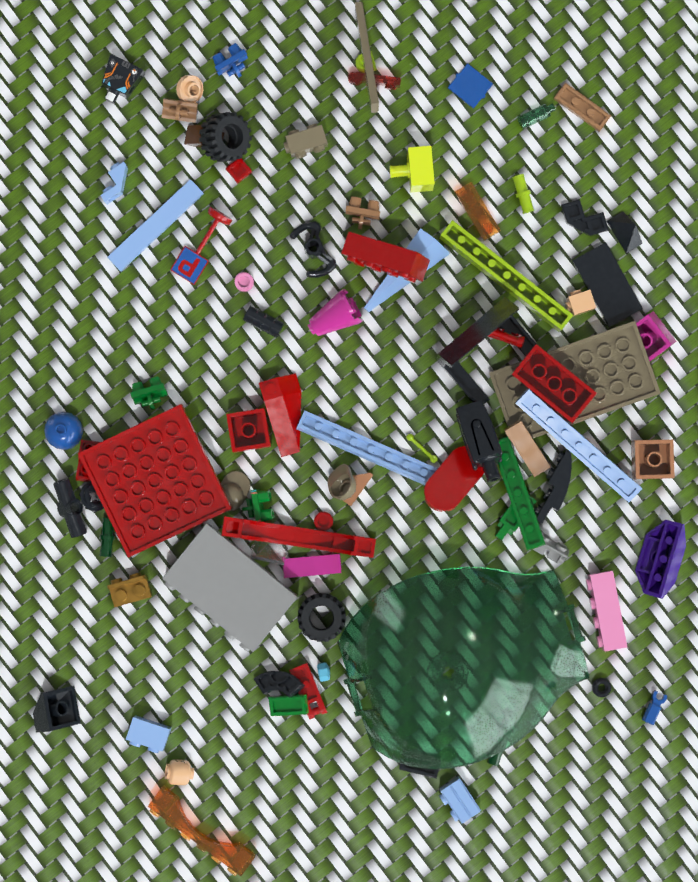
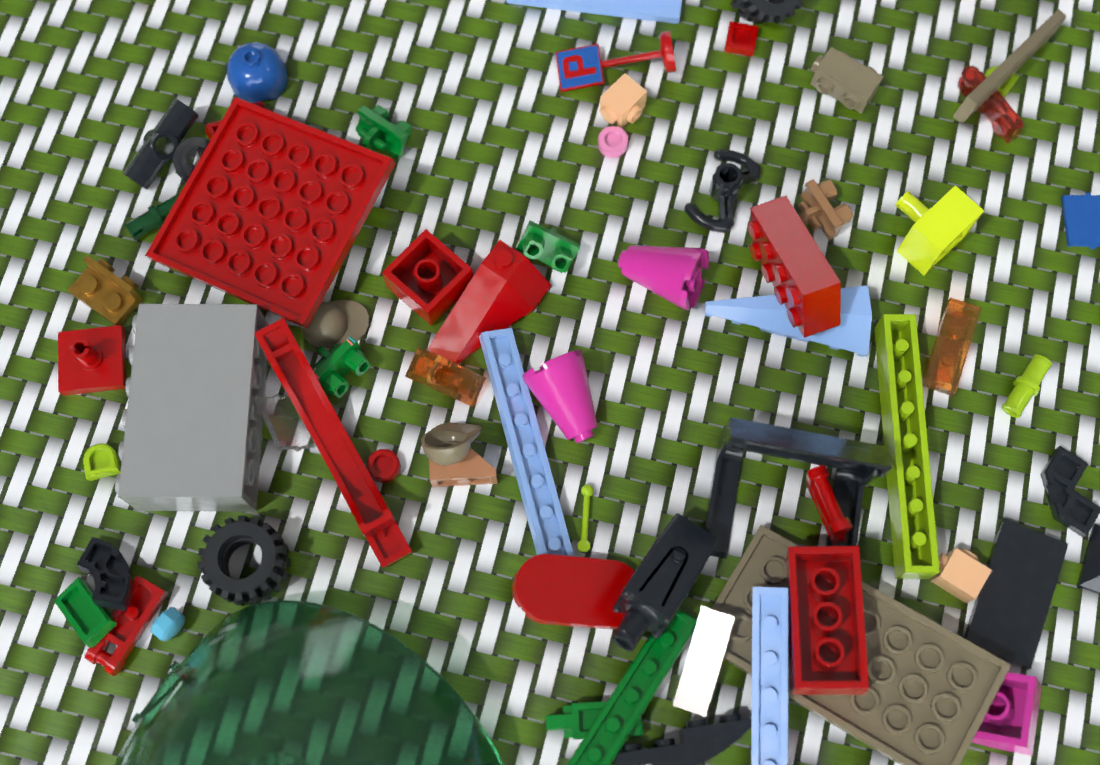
camera: 55 degrees right, 15 degrees down
black axle [243,305,284,338] -> none
dark pink tile [282,554,341,578] -> none
none -> red tile [58,325,127,396]
none -> lime tile [83,443,121,481]
none -> clear orange slope [405,347,486,407]
none -> green hips [516,220,580,273]
none -> dark pink cone [522,349,598,443]
none -> light nougat brick [599,73,647,128]

